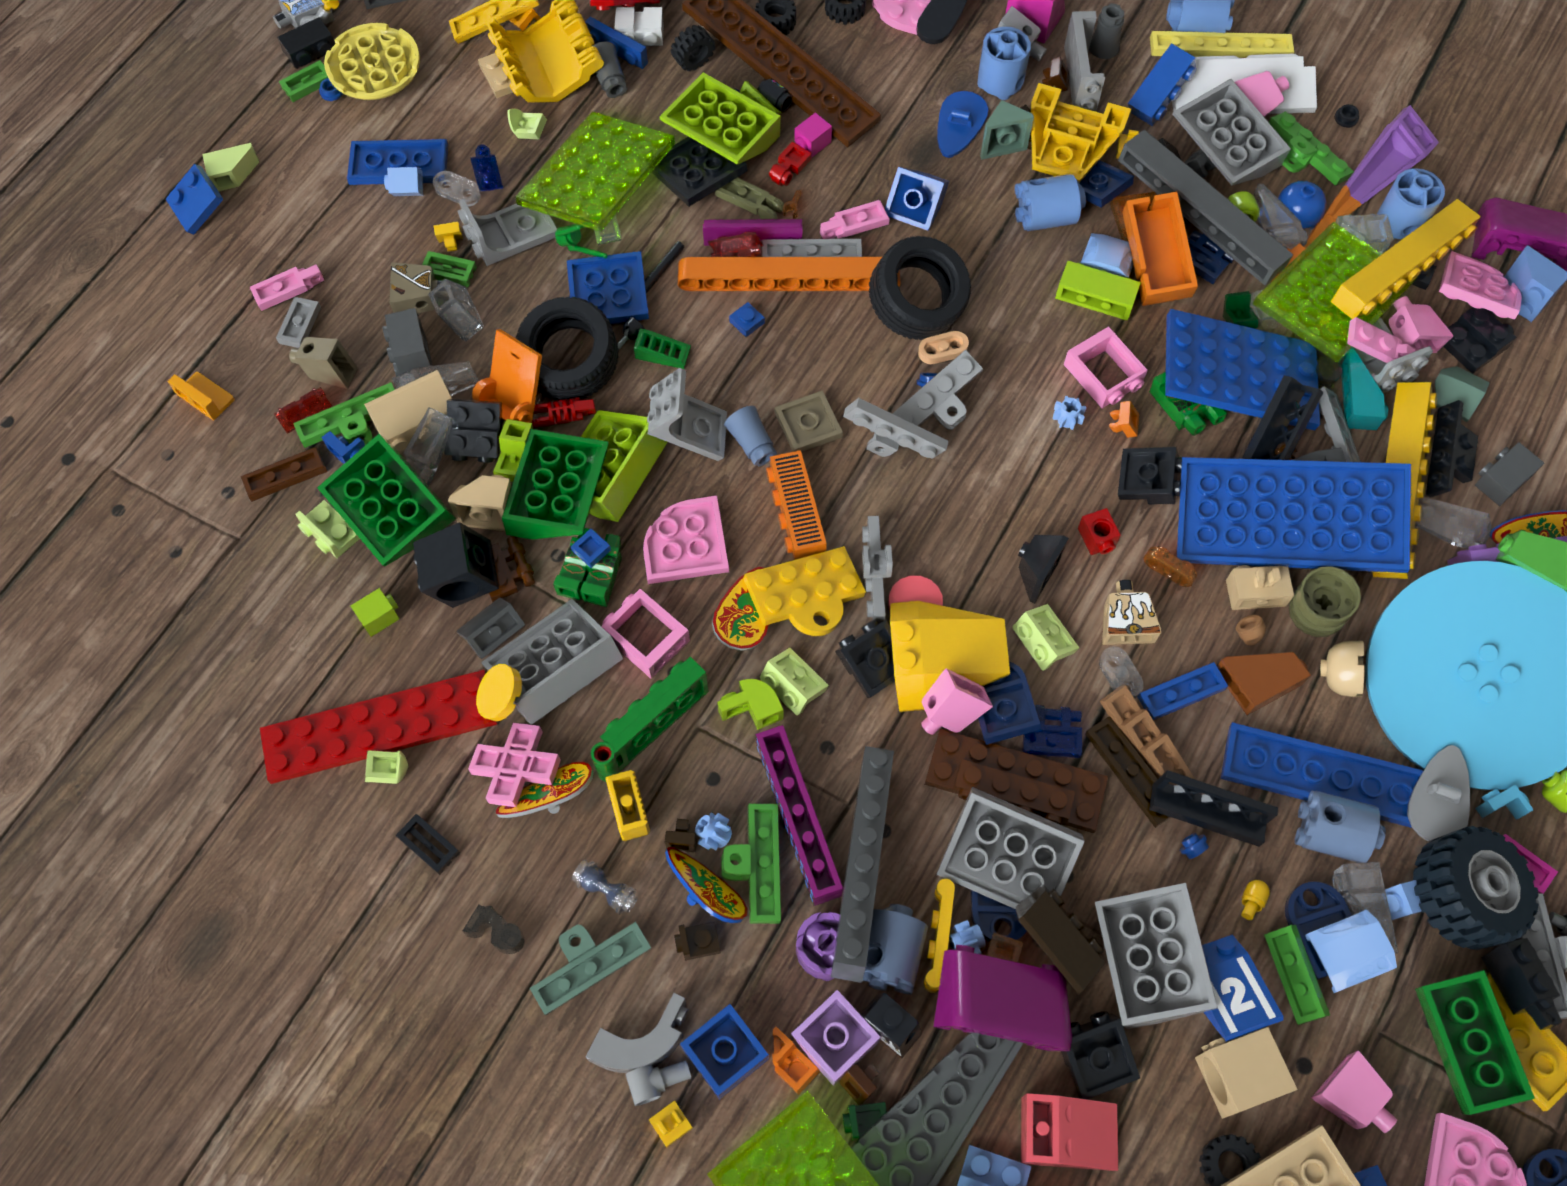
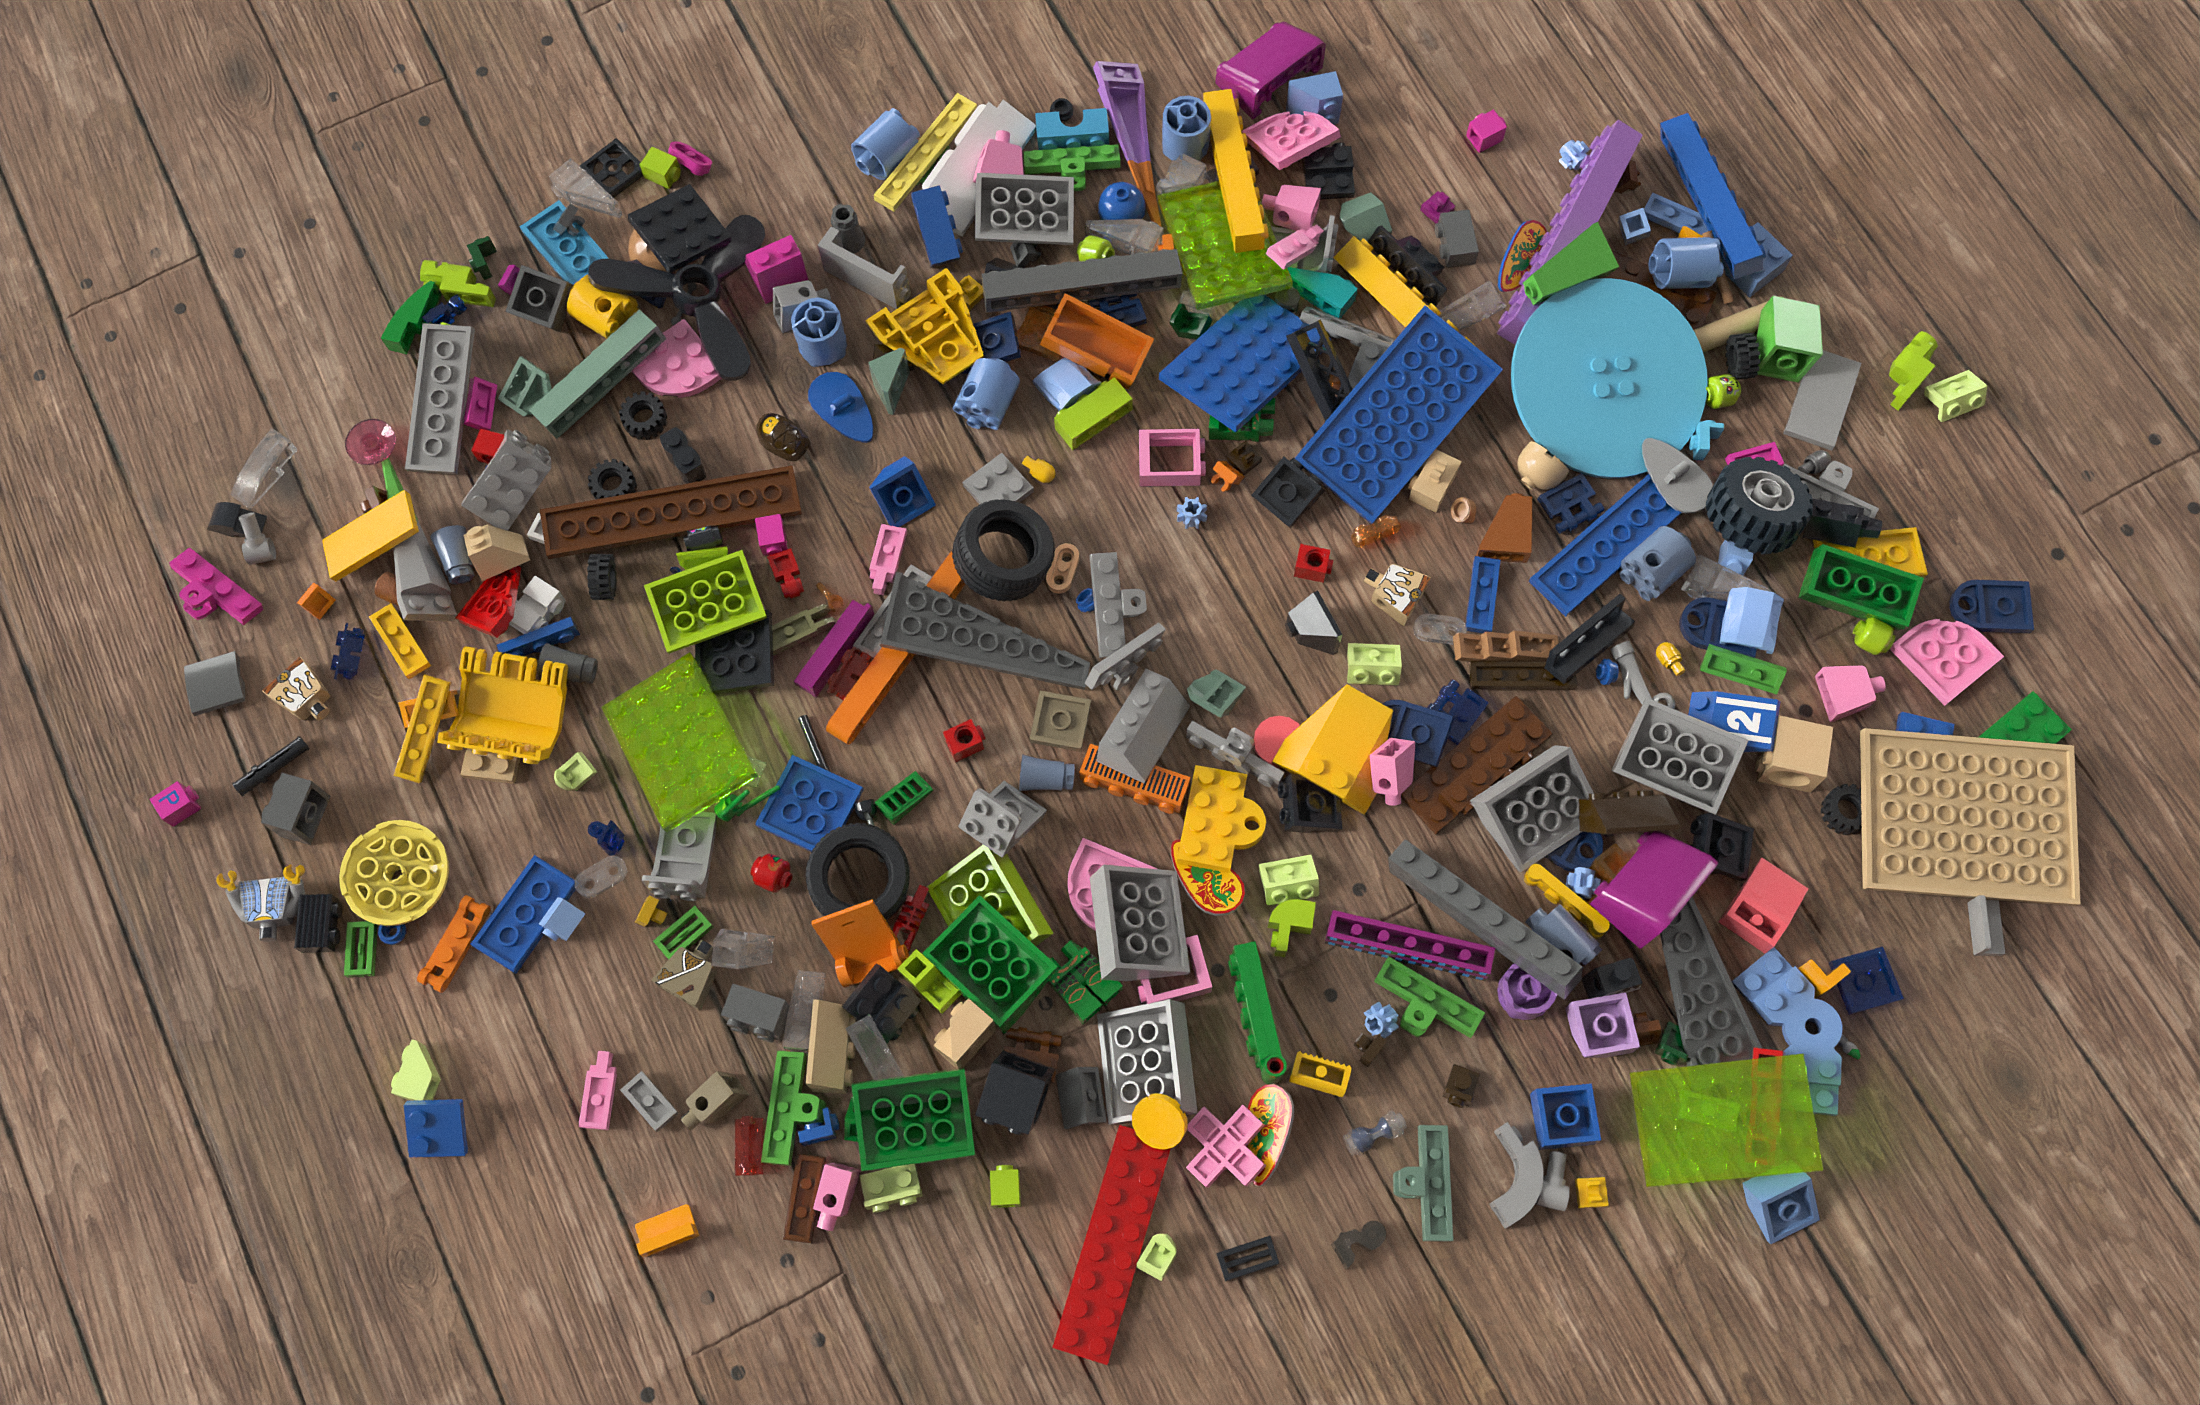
camera: 55 degrees left, 5 degrees up
blue plate [571,529,611,568] -> none
shield [665,847,748,923] -> none
blue plate [729,302,765,337] -> none
orange slope [773,1026,820,1095] -> none
reddish brown tile [1042,57,1069,92] -> none
olive wheel [1289,567,1361,637] -> none
none -> orange plate [417,895,491,993]
none -> black brick [660,427,706,484]
none -> red head [750,853,793,893]
none -> dark brown piece [756,413,810,461]
none -> bright pink torso [813,1162,861,1231]
none -> dark grey wing [880,571,1090,690]
none -> red brick [943,719,986,763]
none -> light grey plate [963,453,1034,504]
none -> yellow cylinder [1022,456,1056,483]
none -> dark azure arch [1035,108,1109,150]
none -> light grey slope [1090,865,1190,981]
none -> light grey slope [1097,669,1190,783]
none -> sand green slope [1187,669,1246,718]
none -> dark brown tile [1226,440,1262,475]
none -> magenta tile [1420,191,1455,224]
none -> dark blue plate [1537,474,1604,534]
none -> light grey plant [1611,641,1676,709]
none -> lime head [1853,618,1896,655]

